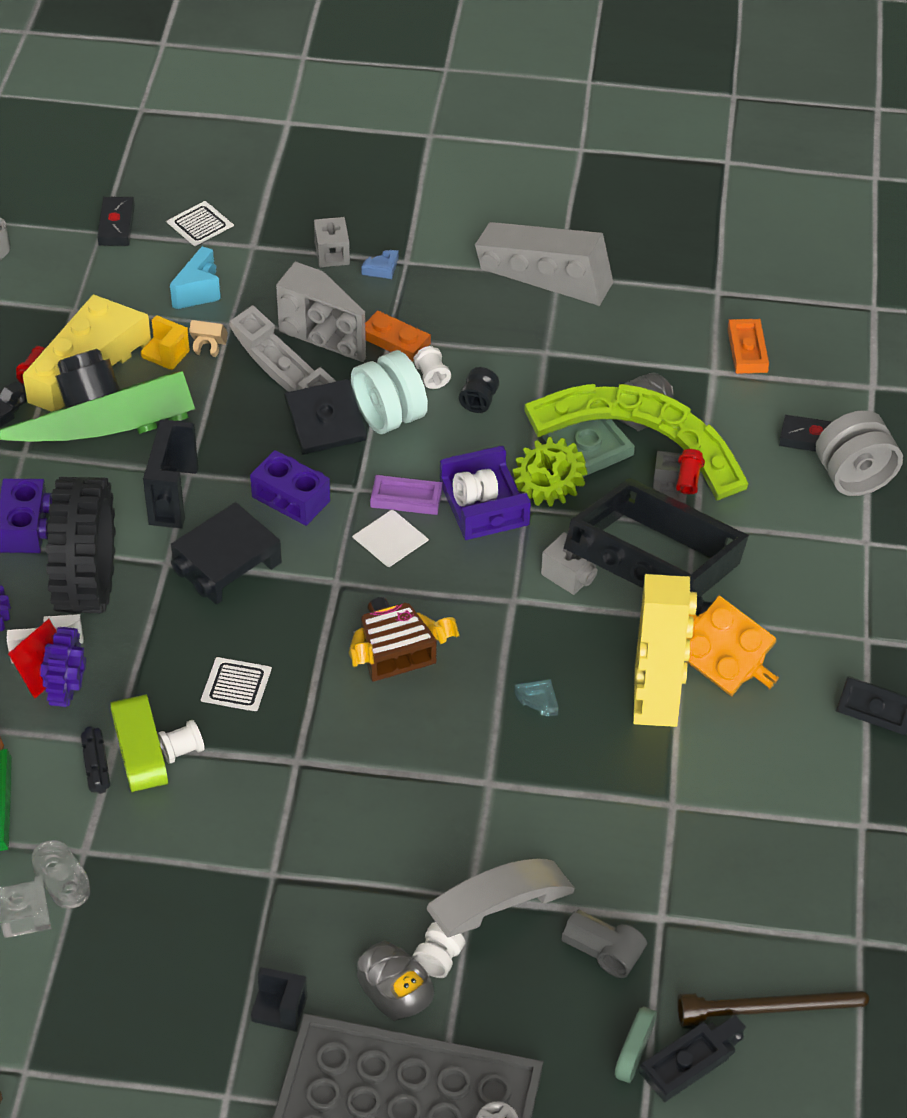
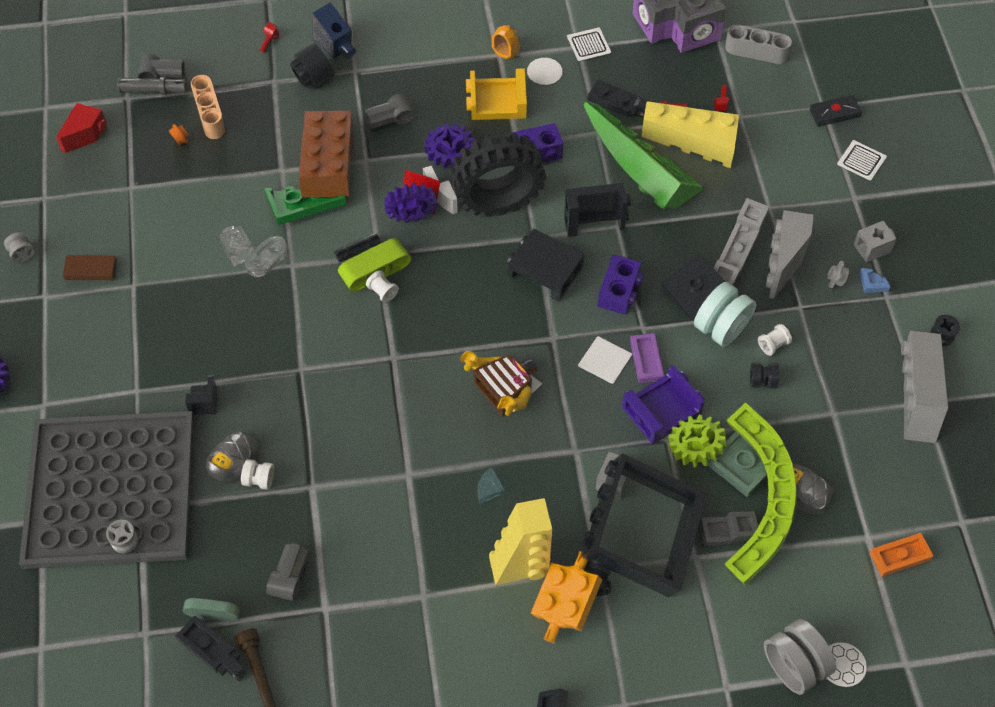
camera: 75 degrees right, 10 degrees up
black piece [55,349,120,408] -> none
yellow panel [141,315,190,370] -> none
medium azure slope [170,246,221,309] -> none
tan tile [189,320,228,357] -> none
white sticker [201,657,272,711] -> none
orange plate [365,310,431,362] -> none
light grey slope [427,859,575,938] -> none
white wheel [453,469,498,506] -> none
red pin [676,449,705,495] -> none
black tile [779,414,832,451] -> none
none -> red hand [714,85,729,111]
none -> light grey plate [827,260,849,288]
none -> black wheel [930,314,960,346]

